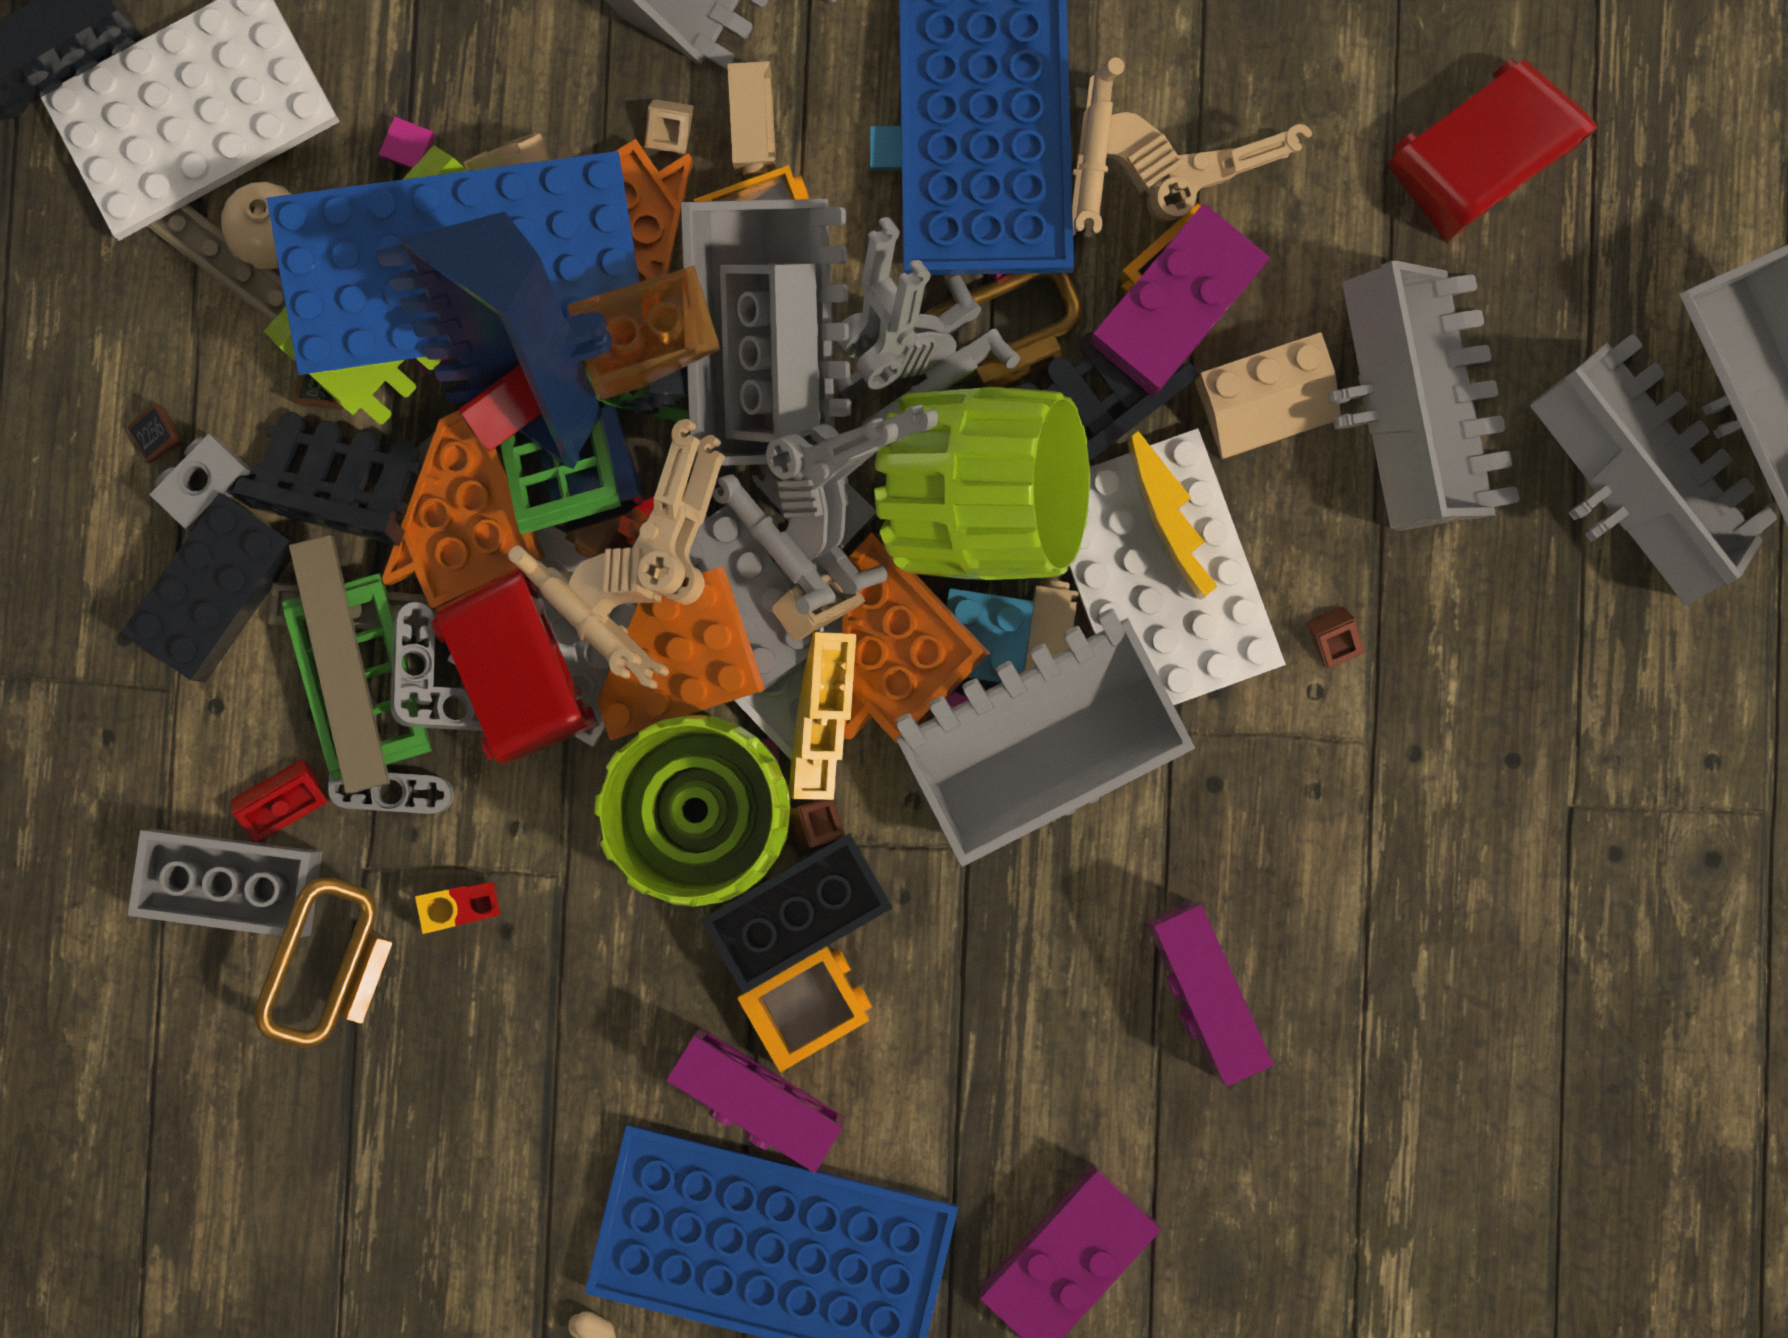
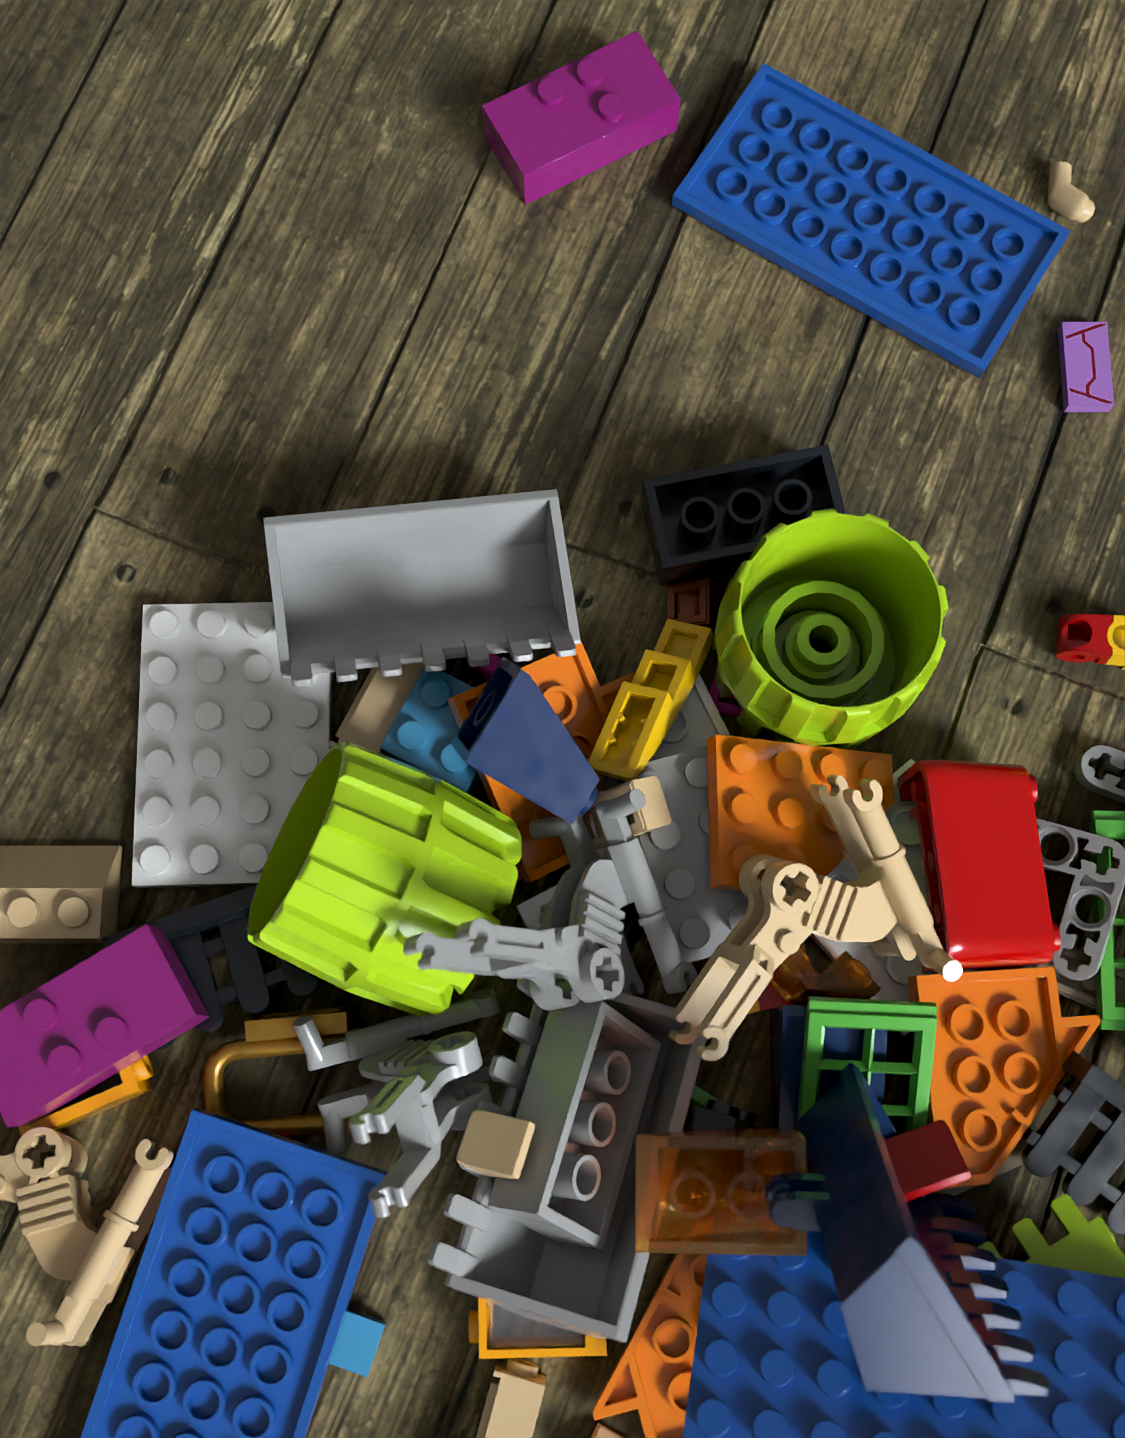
camera: 165 degrees left, 10 degrees down
magenta brick [666,1027,845,1173] -> none
window [737,945,873,1073] -> none
yellow slope [1128,431,1218,601] -> none
magenta brick [1145,901,1274,1087] -> none
copper slope [1306,607,1365,669] -> none
none -> dark blue slope [451,657,600,824]
none -> tan slope [457,1110,535,1179]
none -> medium lavender tile [1057,322,1114,412]

